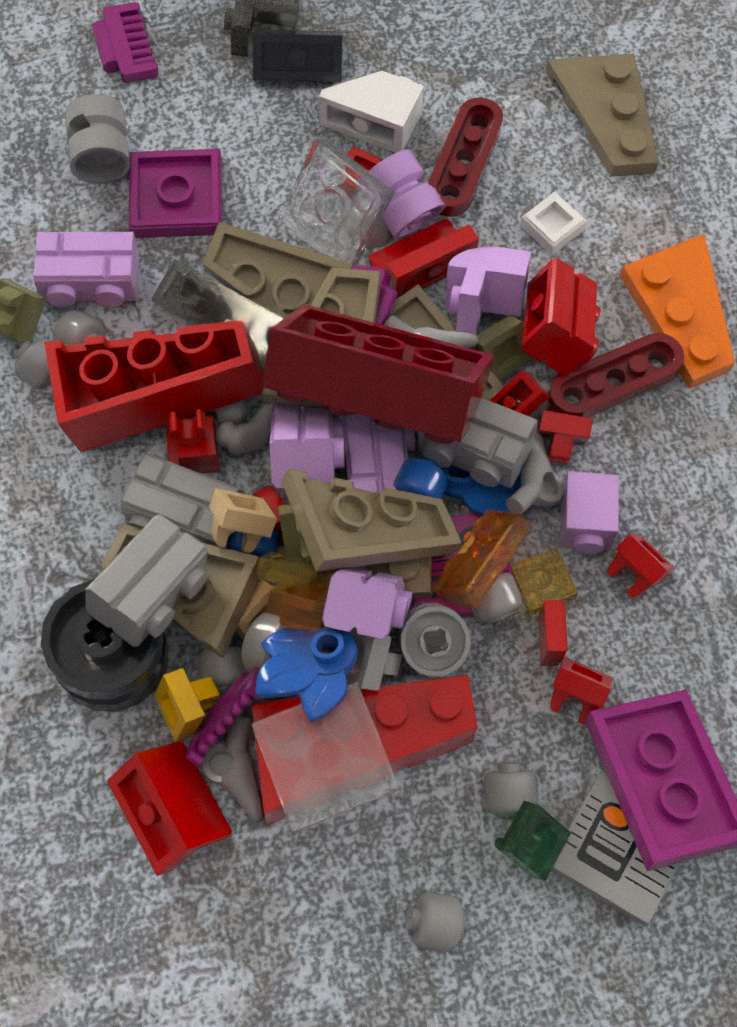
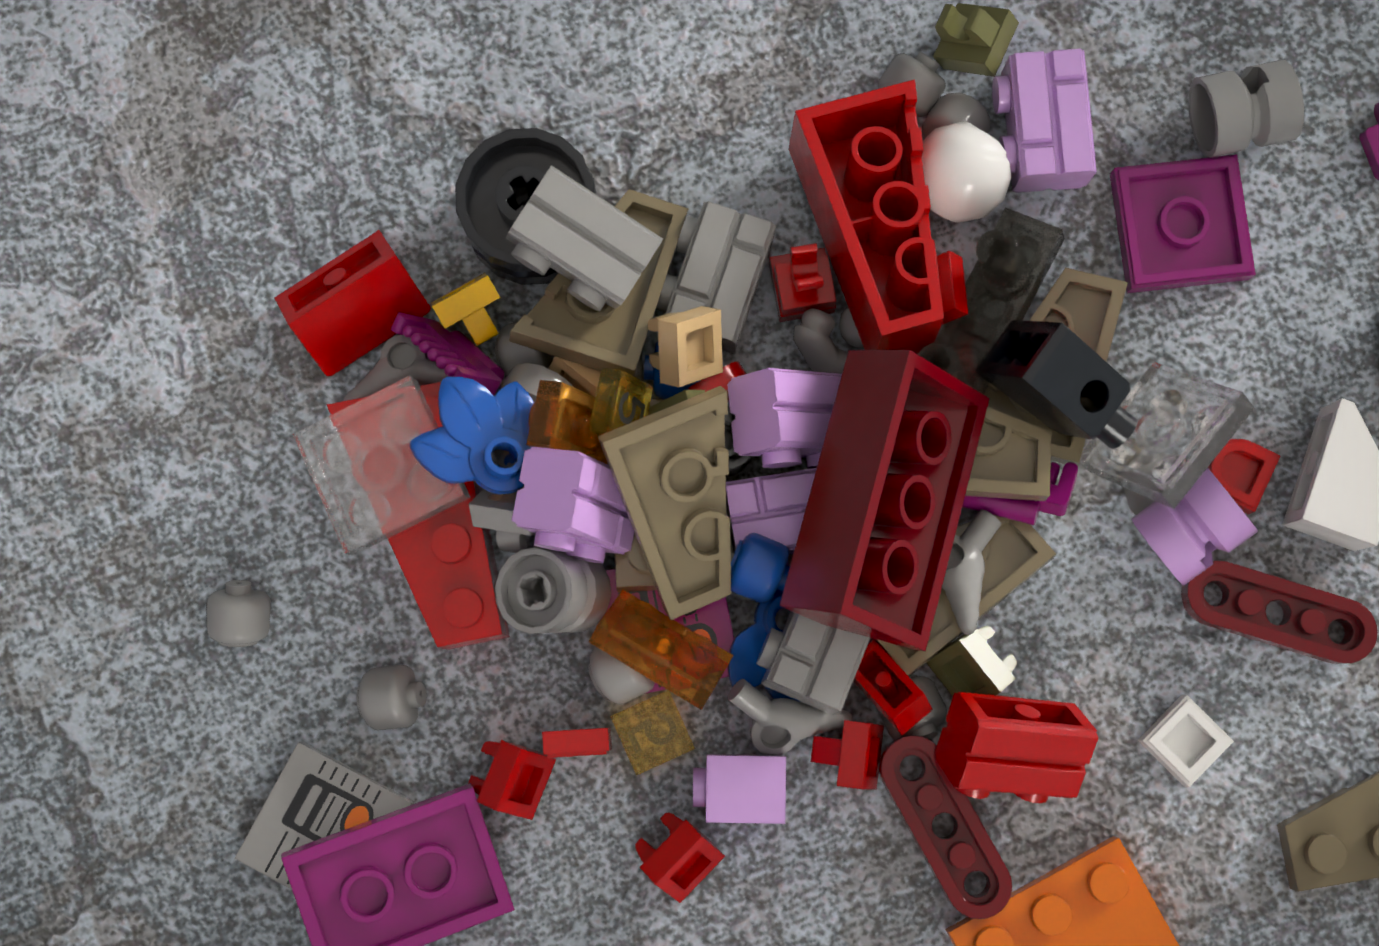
camera: 90 degrees right, 15 degrees up
red panel [369,219,479,299] -> none
lavender brick [445,247,531,335] -> none
clear green tile [494,801,571,881] -> none
none -> white hair [922,122,1011,223]
none -> black torso [975,320,1137,449]

